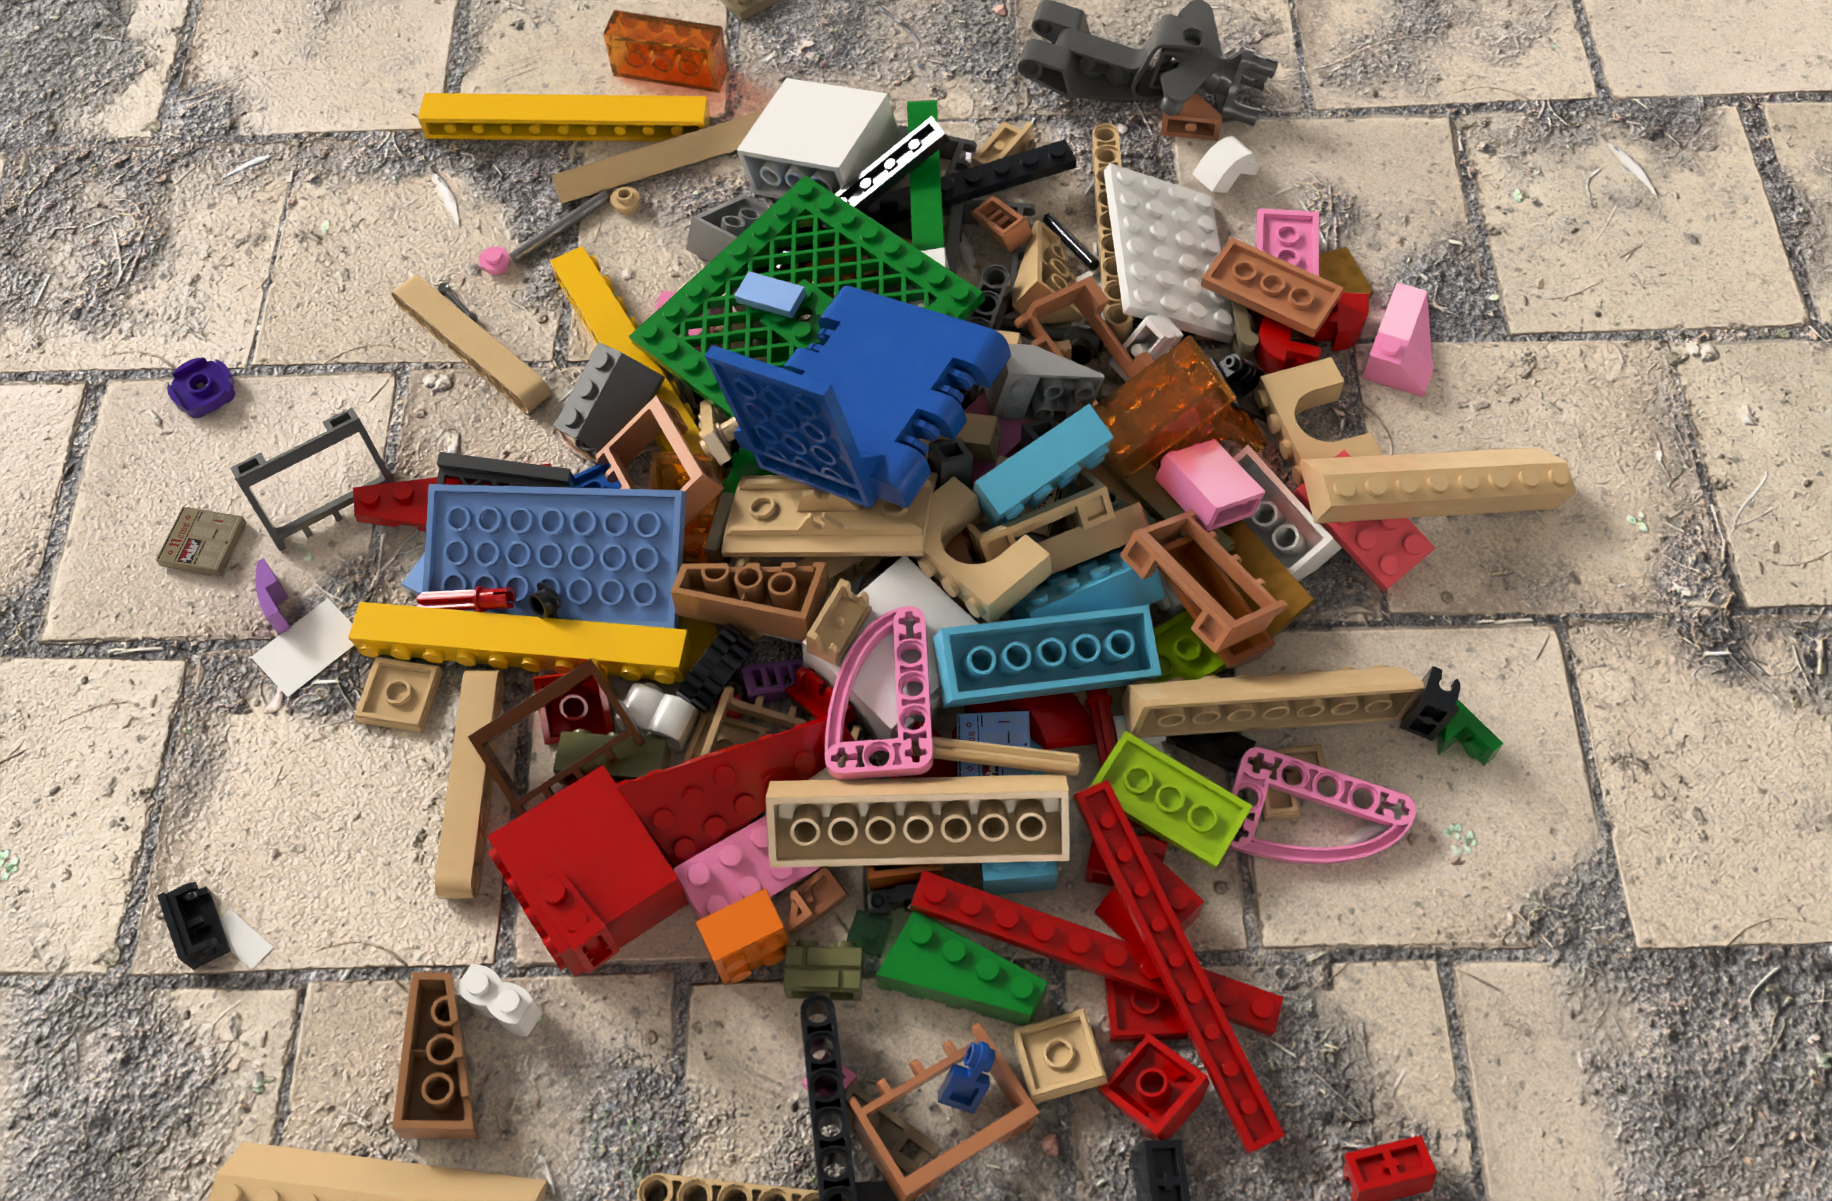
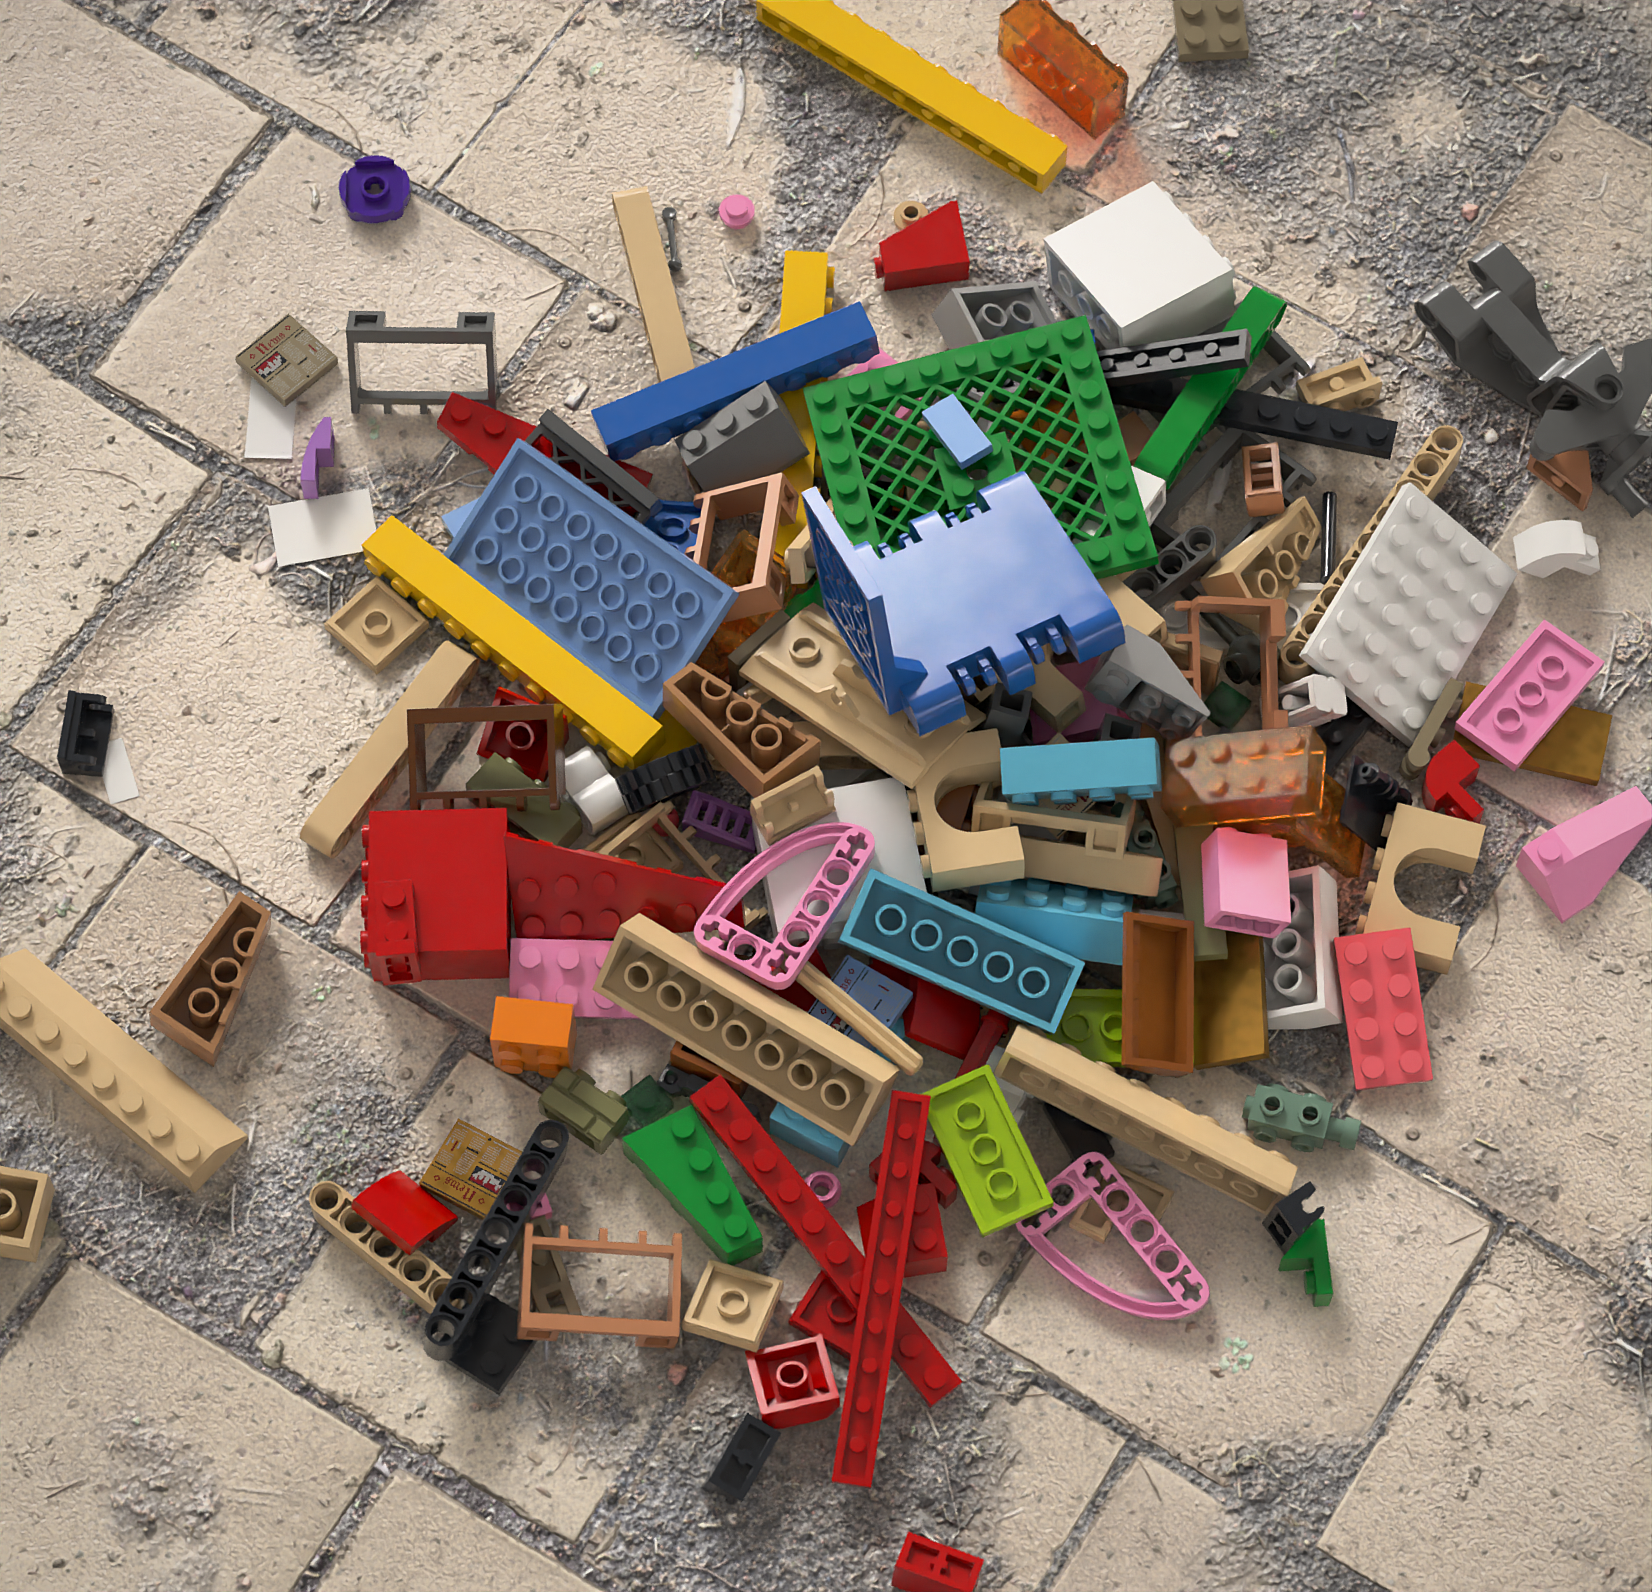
camera: 30 degrees right, 5 degrees up
red axle [416,586,516,612] -> none
white brick [455,964,543,1036] -> none
flat silver bar [509,190,610,264] -> none
black plate [529,582,561,619] -> none
tan tile [551,110,764,204] -> none
red hinge [785,666,857,725] -> none
nougat slope [785,866,850,935] -> none
blue plate [938,1041,995,1114] -> none
nougat hinge [1120,510,1288,653] -> none
nougat plate [1201,237,1344,338] -> none
tan slope [1299,447,1576,524] -> none
red brick [1300,292,1369,351] -> none
none -> white sticker [244,377,297,459]
none -> red slope [351,1170,458,1256]
none -> pearl gold tile [419,1118,522,1221]
none -> blue brick [590,301,880,462]
none -> bright pink plate [805,1171,841,1209]
none -> red slope [873,200,970,292]
none -> sand green brick [1242,1083,1362,1152]

